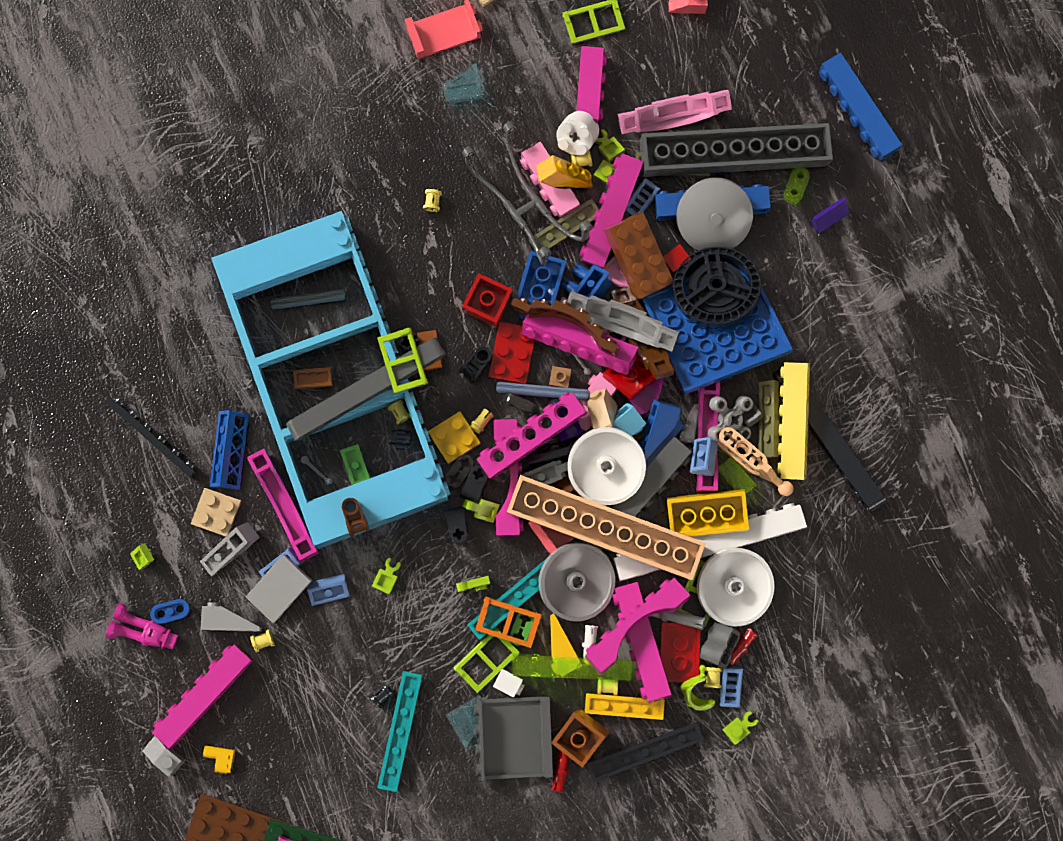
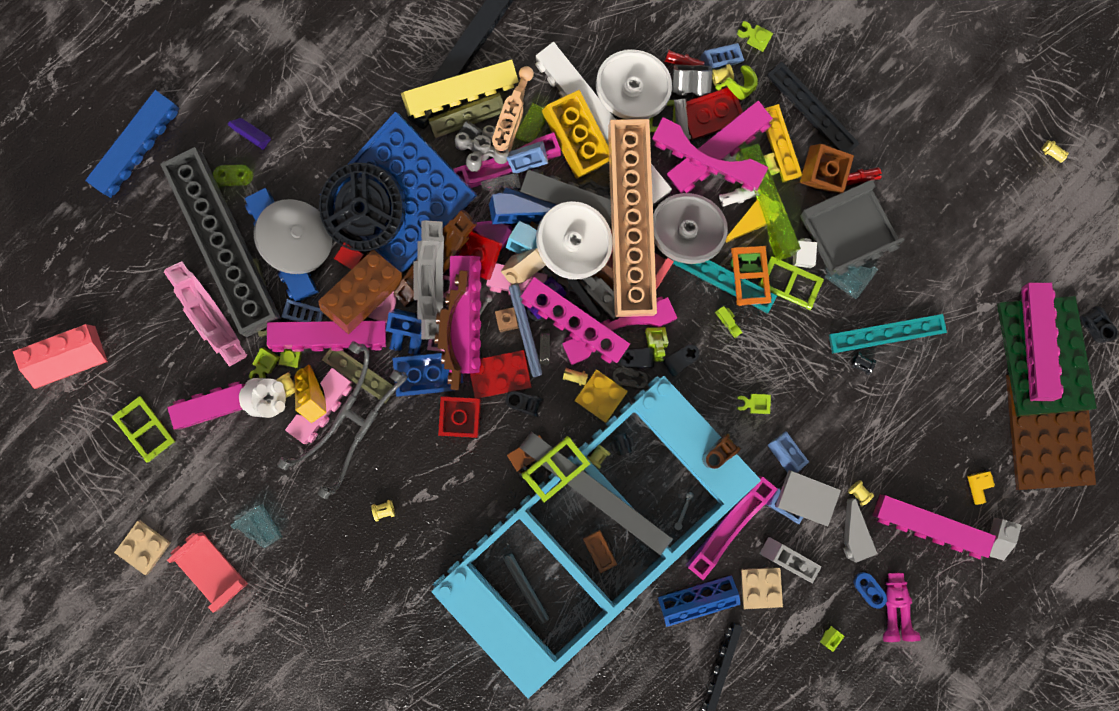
camera: 110 degrees left, 5 degrees up
bright green plate [340,444,370,485] -> none

